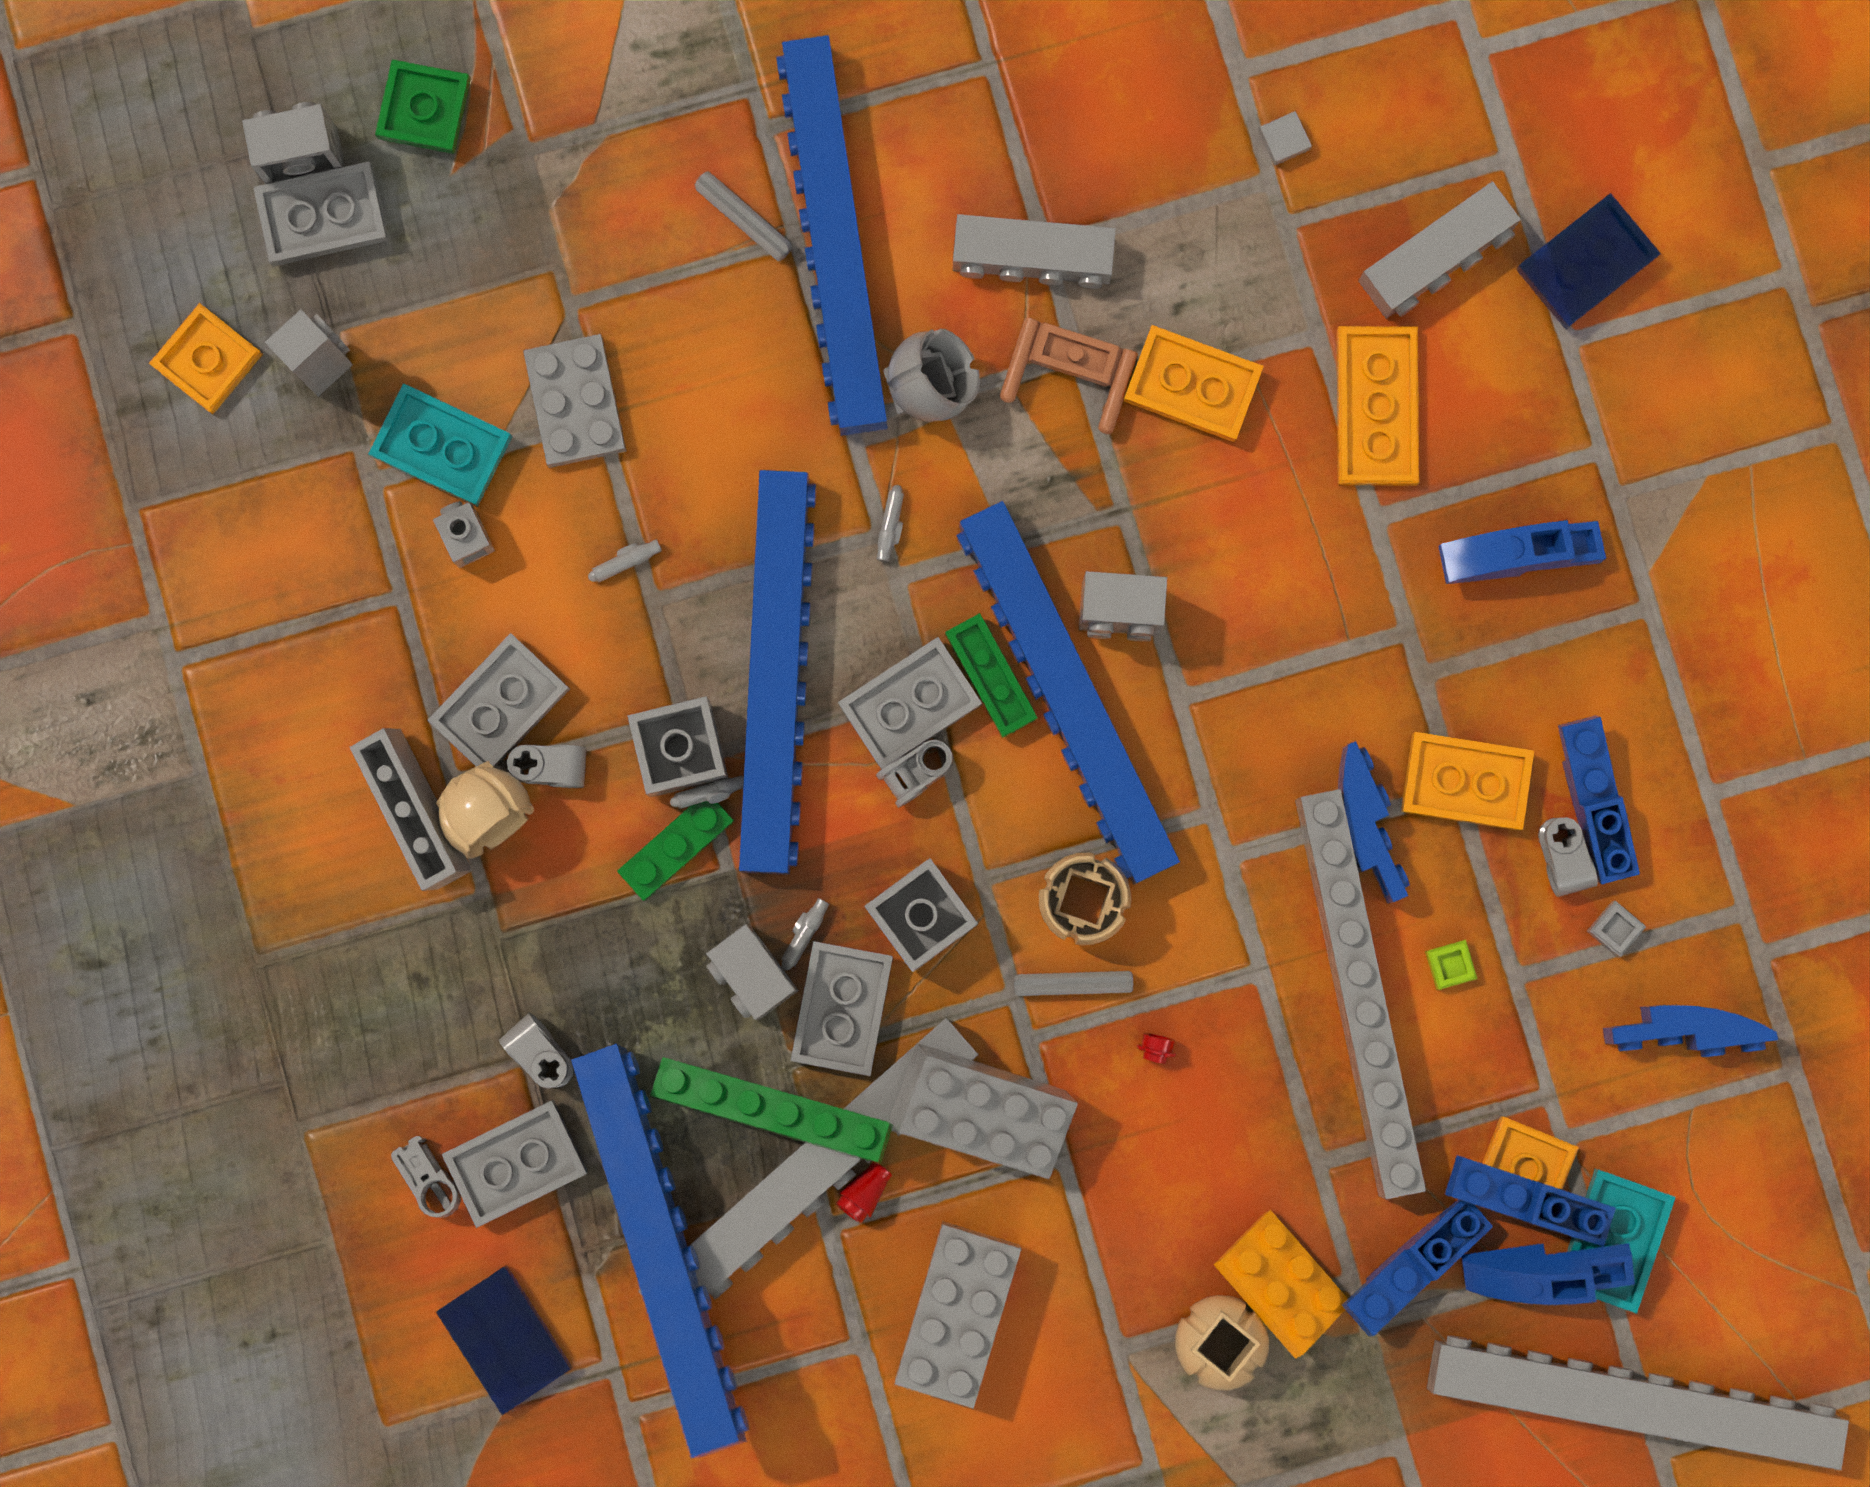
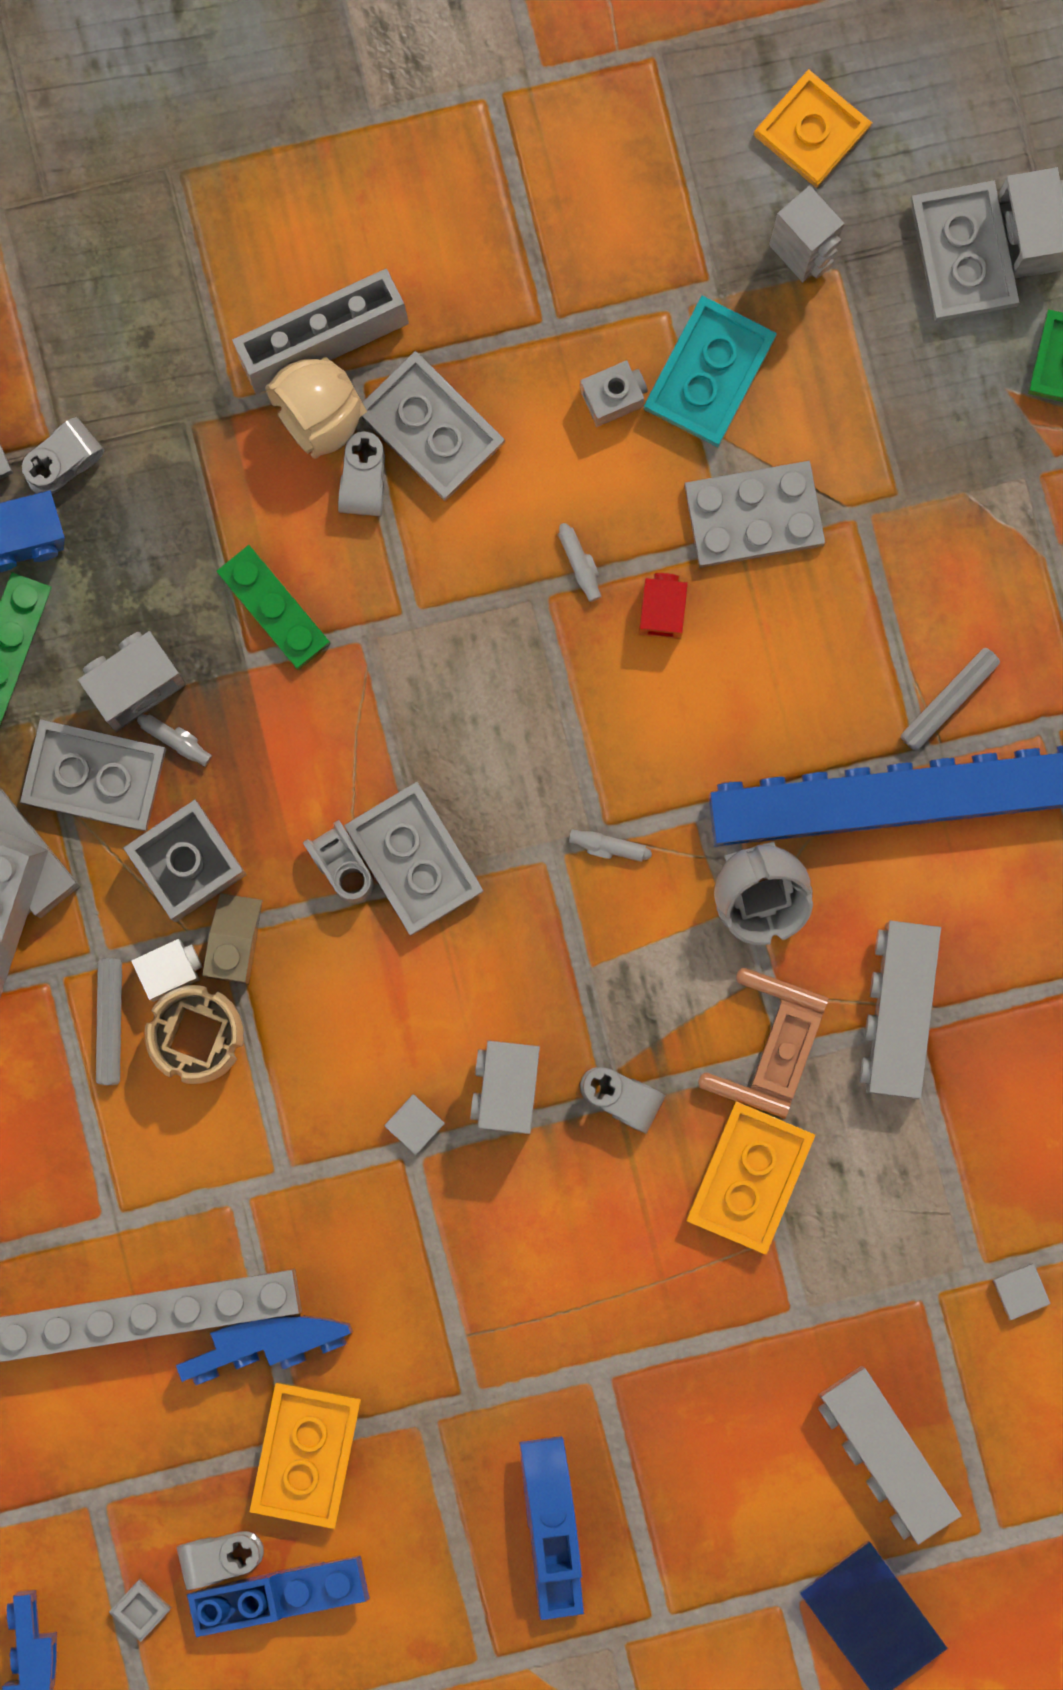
camera: 90 degrees right, 0 degrees up
light grey brick [627,696,729,798] -> none
light grey piece [670,776,744,809] -> none
blue brick [739,470,816,875] -> none
green plate [945,613,1038,739] -> none
blue brick [956,501,1180,885] -> none
red plate [1137,1033,1176,1064] -> none
light orange tile [1337,326,1419,486] -> none
lime tile [1425,940,1477,990] -> none
none -> white brick [132,939,203,1002]
none -> dark tan slope [203,893,263,985]
none -> light grey tile [384,1094,445,1155]
none -> light grey piece [580,1067,666,1134]
none -> red brick [639,573,688,639]

